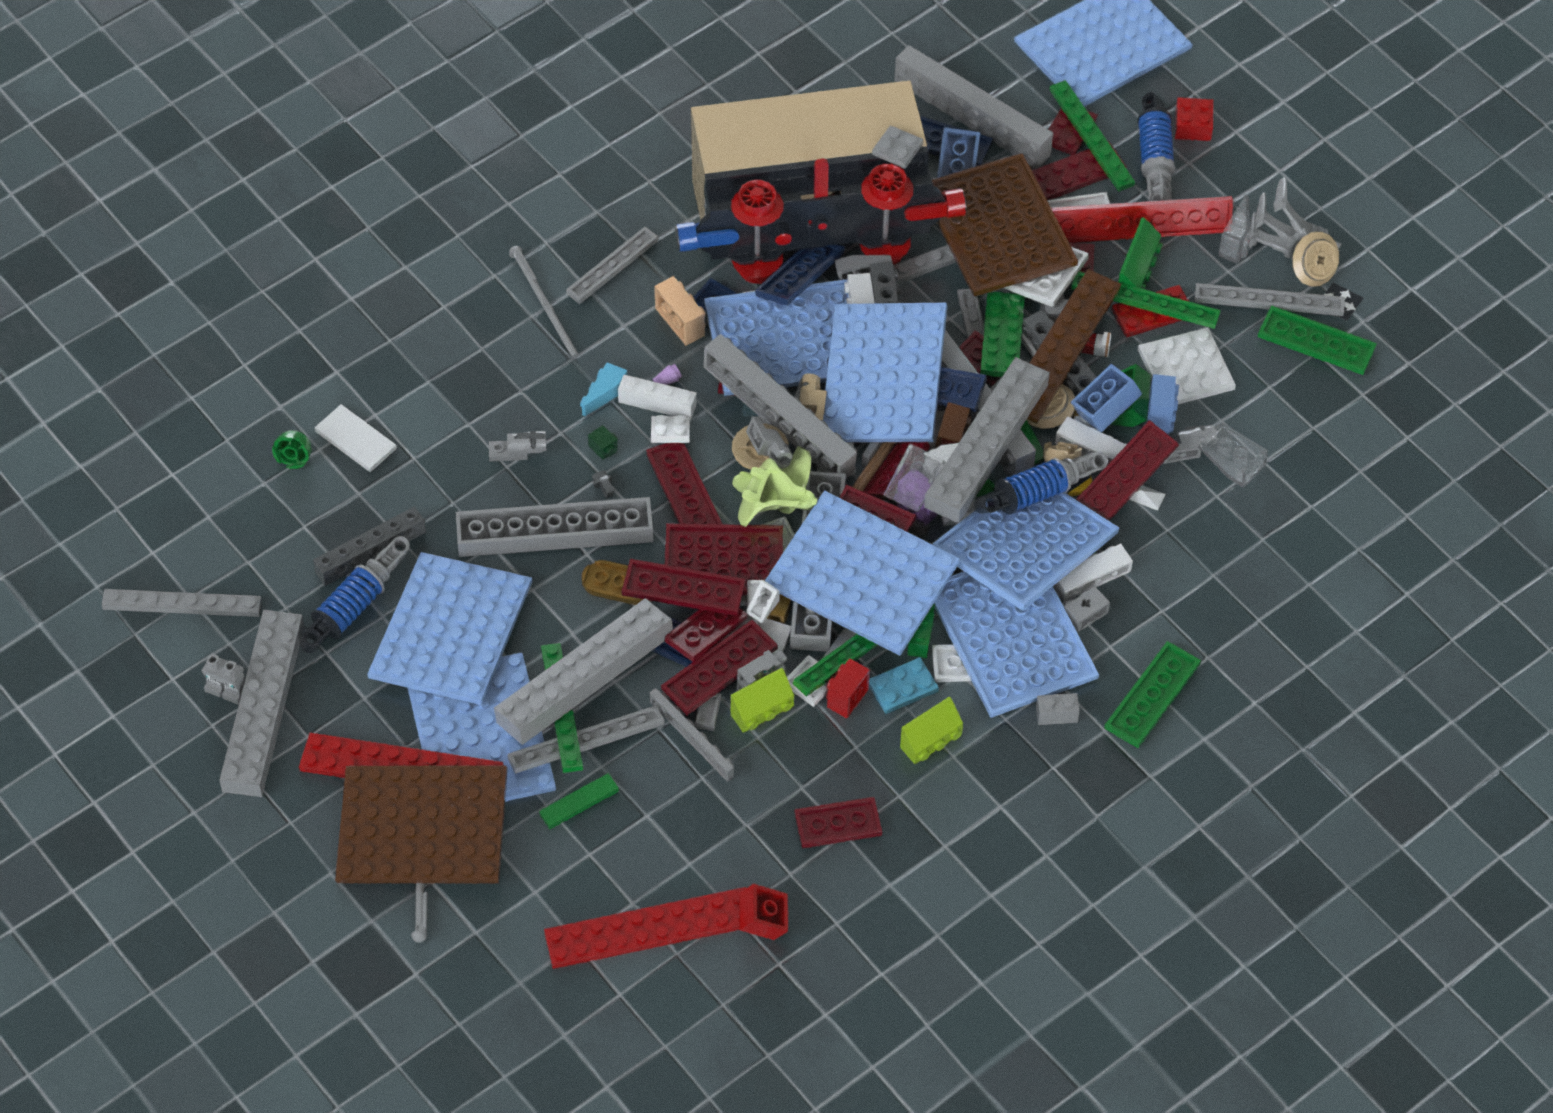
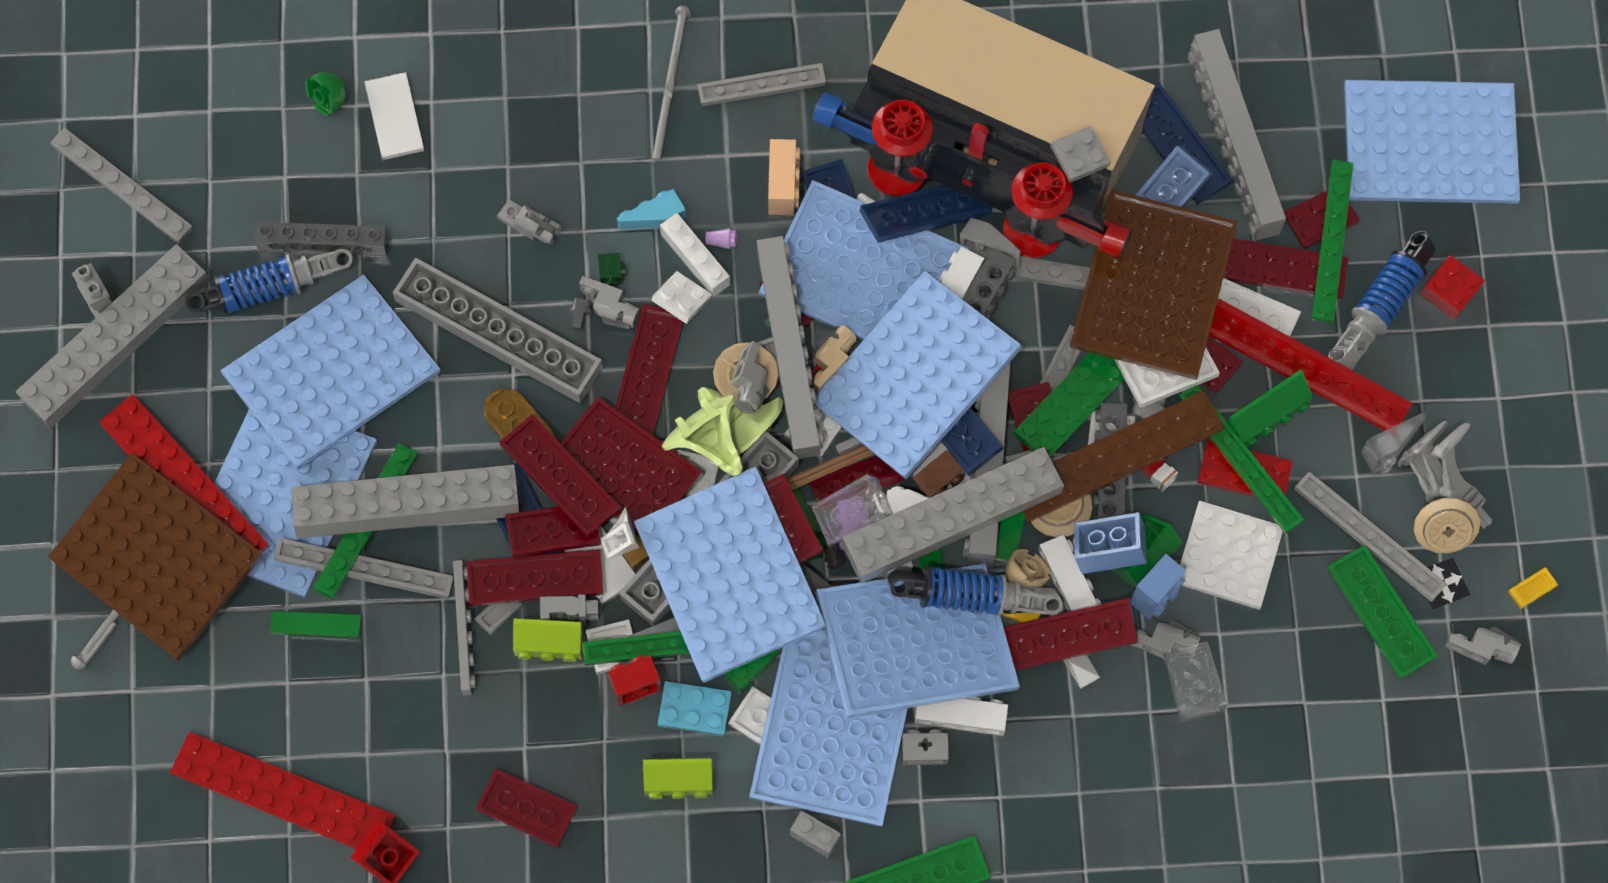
camera: 35 degrees right, 15 degrees up
none -> light grey plate [579,276,640,329]
none -> light grey plate [1444,626,1521,665]
none -> yellow tile [1508,567,1558,609]

